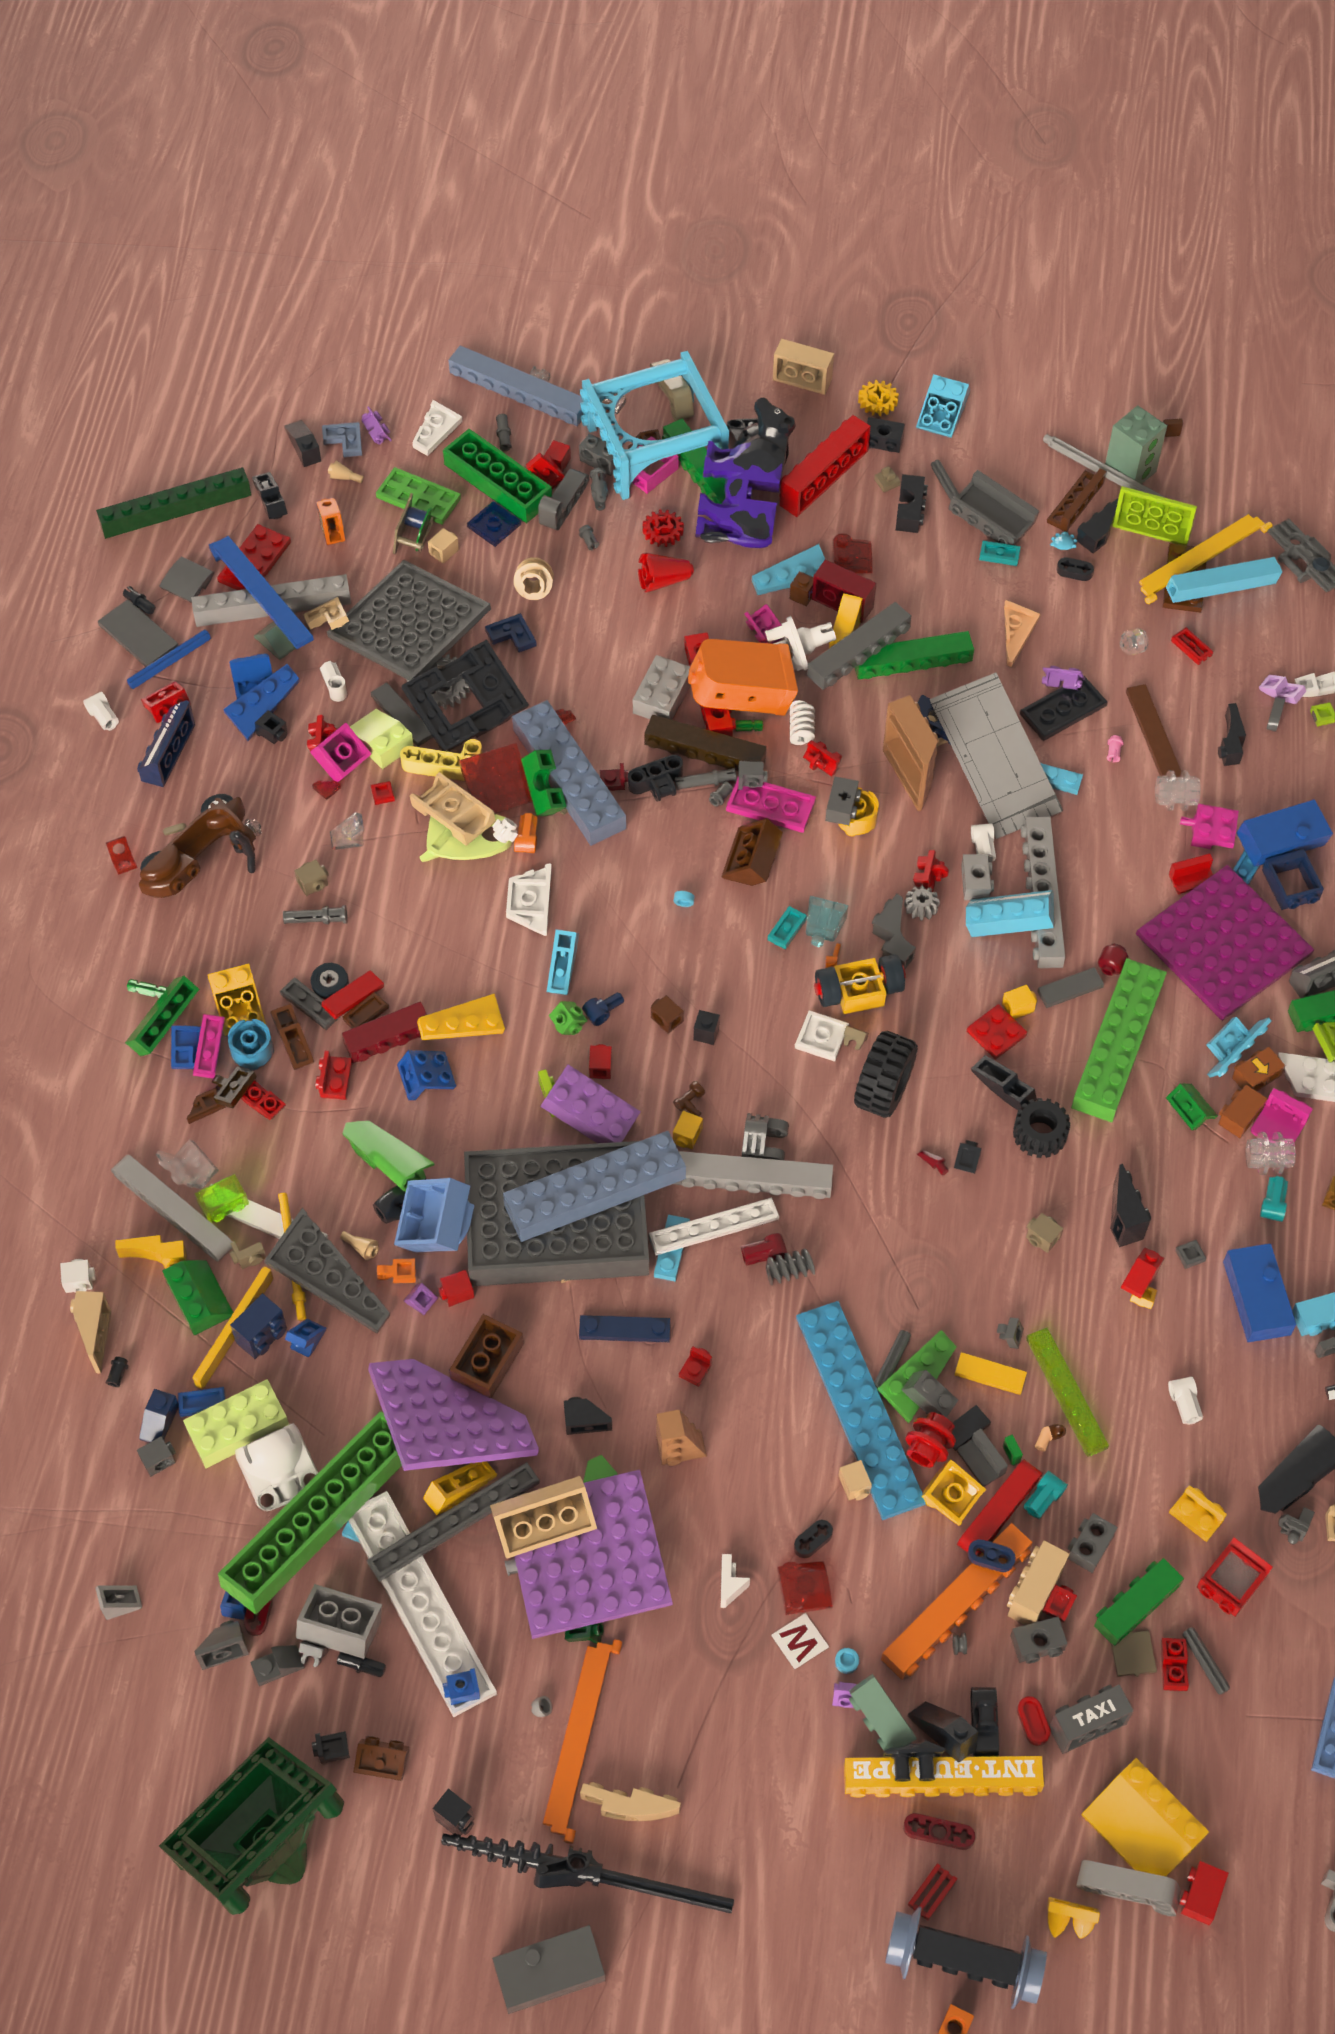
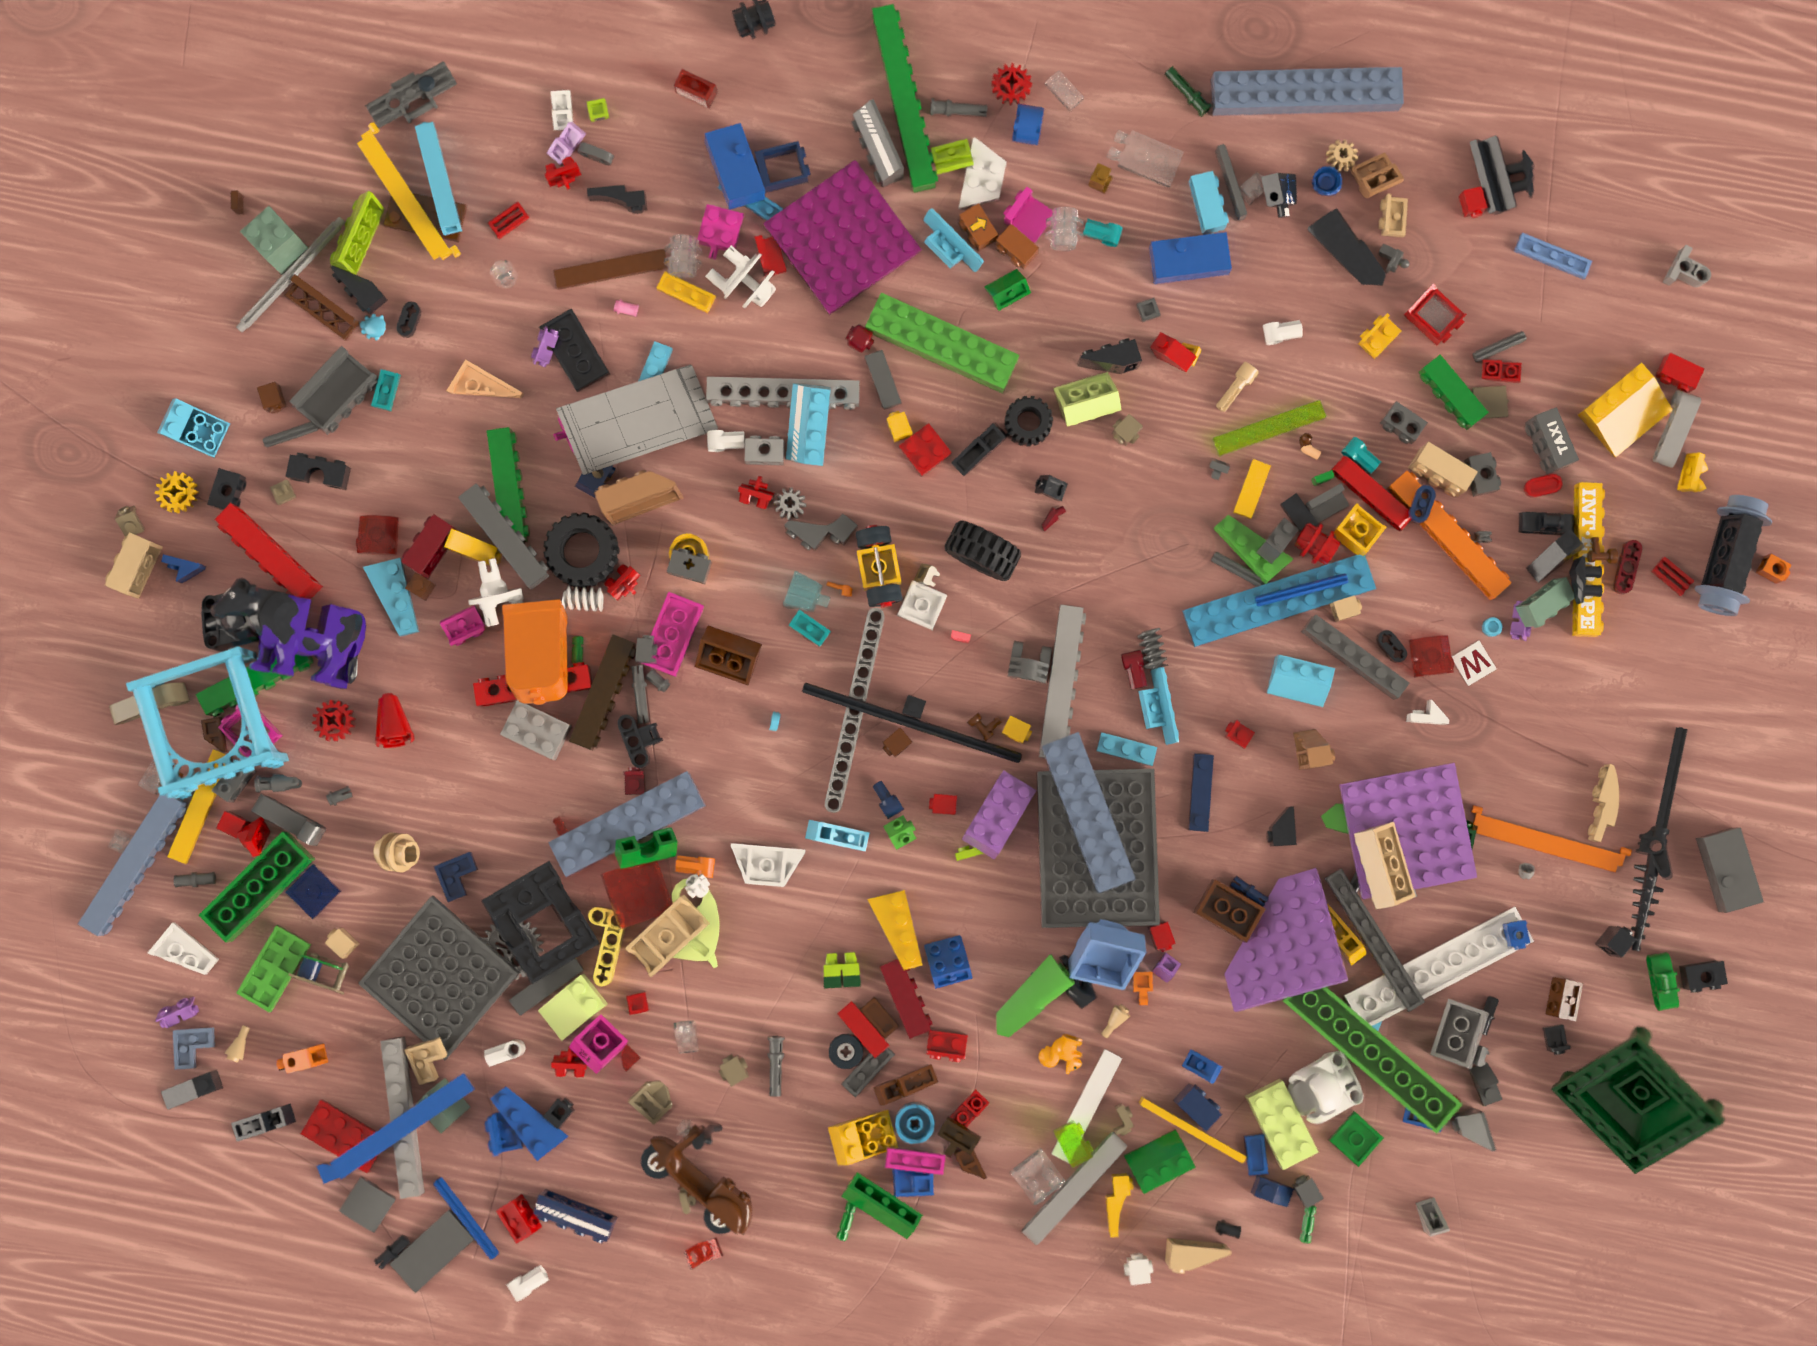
camera: 90 degrees left, 25 degrees up
dark green brick [96,467,252,539] -> none
dark grey wing [264,1208,390,1334] -> none
yellow bar [278,1193,306,1321] -> none
white tile [648,1197,780,1256] -> none
red bracket [1042,1584,1077,1623] -> none
none -> dark tan bracket [115,506,145,536]
none -> blue slope [161,554,206,583]
none -> yellow tile [167,749,232,864]
none -> reddish brown brick [257,382,287,413]
none -> black tyre [543,512,620,588]
none -> red hips [545,156,582,190]
none -> dark tan slope [628,1081,673,1125]
none -> yellow tile [656,271,716,314]
none -> white piece [705,245,776,309]
none -> black axle [802,683,1022,763]
none -> lime hips [824,952,861,989]
none -> light grey beam [825,608,884,813]
none -> coral tile [950,630,971,644]
none -> light orange animal [1038,1034,1082,1074]
none -> yellowish green slope [1054,372,1121,426]
none -> medium azure bracket [1138,667,1179,745]
none -> tan piece [1216,362,1259,412]
none -> dark blue pin [1230,875,1269,907]
none -> blue axle [1255,573,1348,607]
none -> medium azure slope [1267,654,1335,707]
none -> green axle [1300,1205,1317,1244]
none -> dark grey brick [1301,614,1409,700]
none -> green tile [1328,1111,1384,1167]
none -> reddish brown piece [1587,537,1618,564]
none -> green piece [1646,952,1680,1011]
none -> black brick [1679,960,1728,993]

